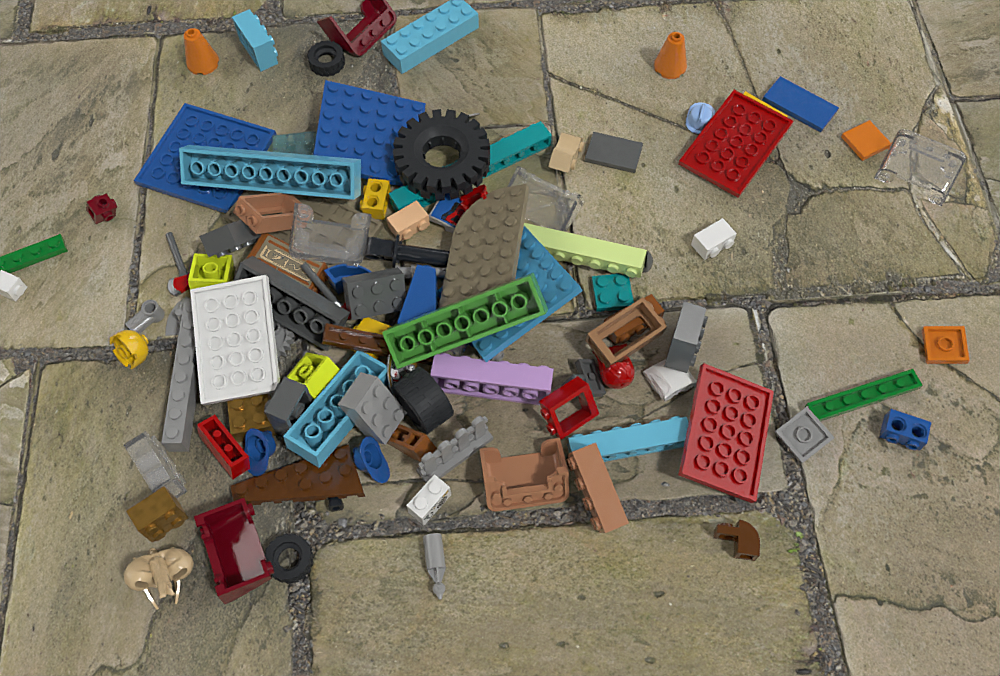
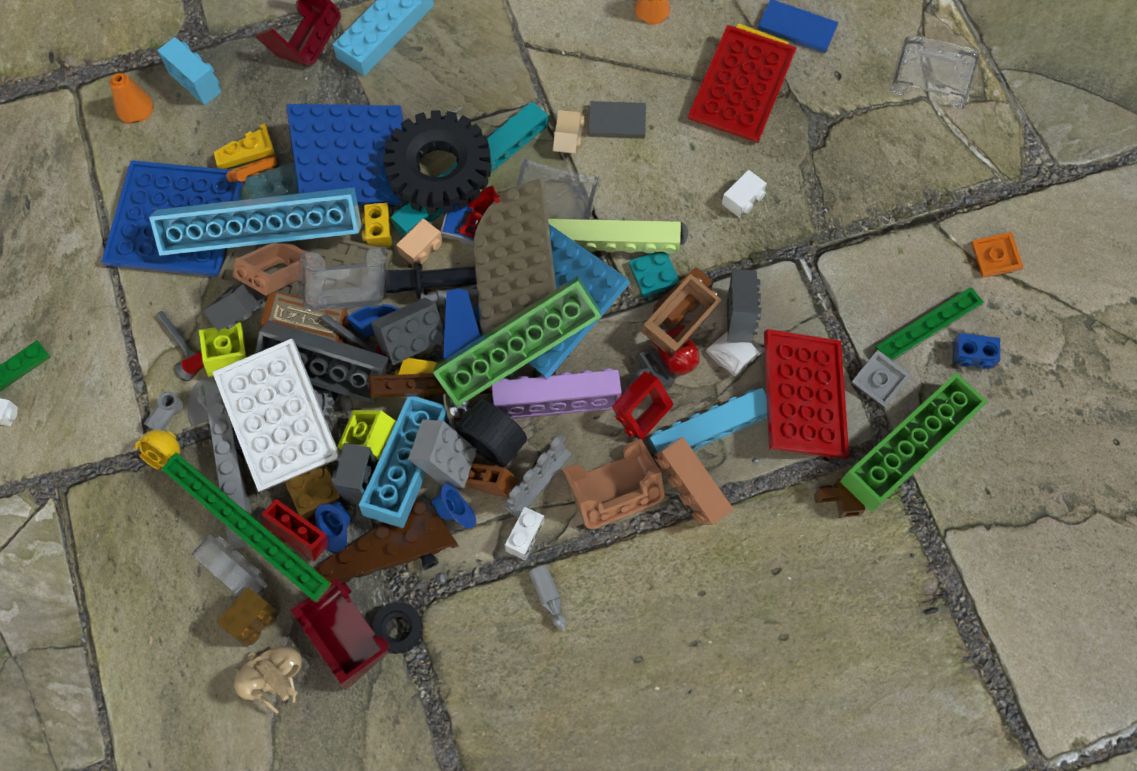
camera: 15 degrees left, 5 degrees up
dark red brick [86,193,117,224] -> none
black tyre [307,40,345,77] -> none
light blue piece [686,102,715,134] -> none
orange tile [841,120,892,161] -> none
none -> green plate [161,452,331,602]
none -> yellow wing [214,123,275,169]
none -> orange plate [226,156,278,183]
none -> bright green brick [840,373,988,513]

